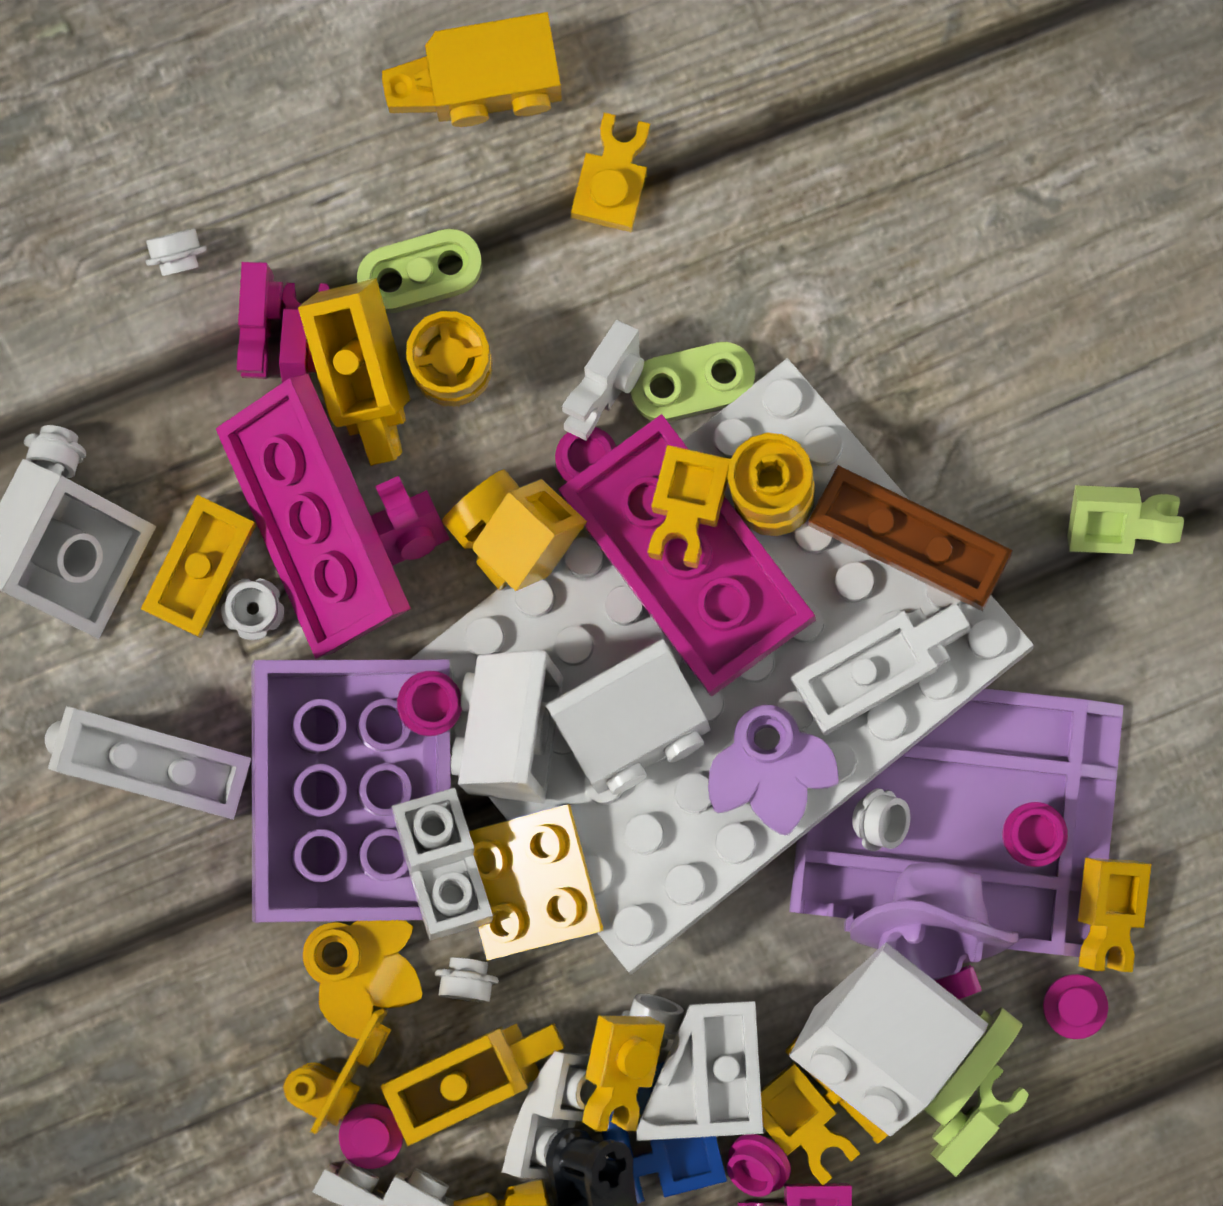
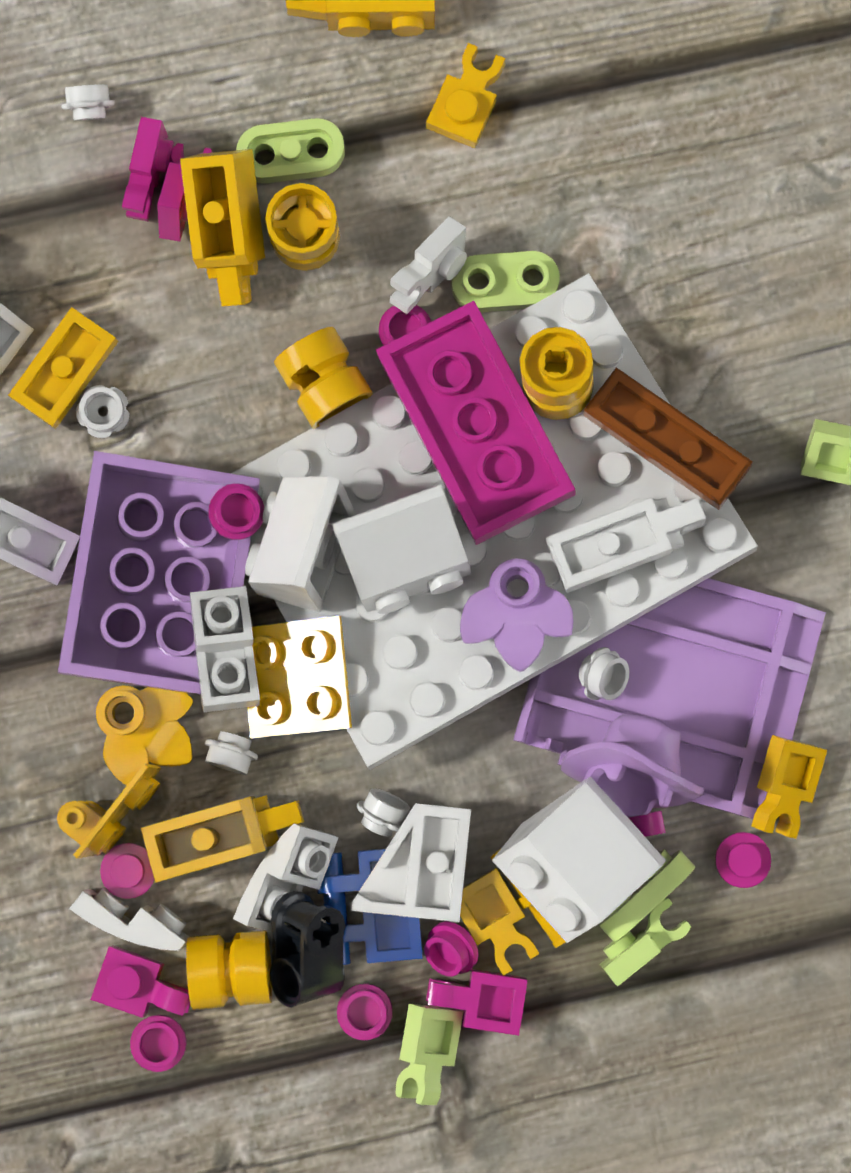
camera: 10 degrees right, 0 degrees up
dark pink plate [215,374,411,659] -> none
dark pink plate [371,476,450,566] -> none
yellow panel [472,479,587,591] -> none
yellow plate [582,1015,665,1131] -> none
yellow plate [648,445,730,569] -> none
dark pink plate [1002,802,1068,867] -> none

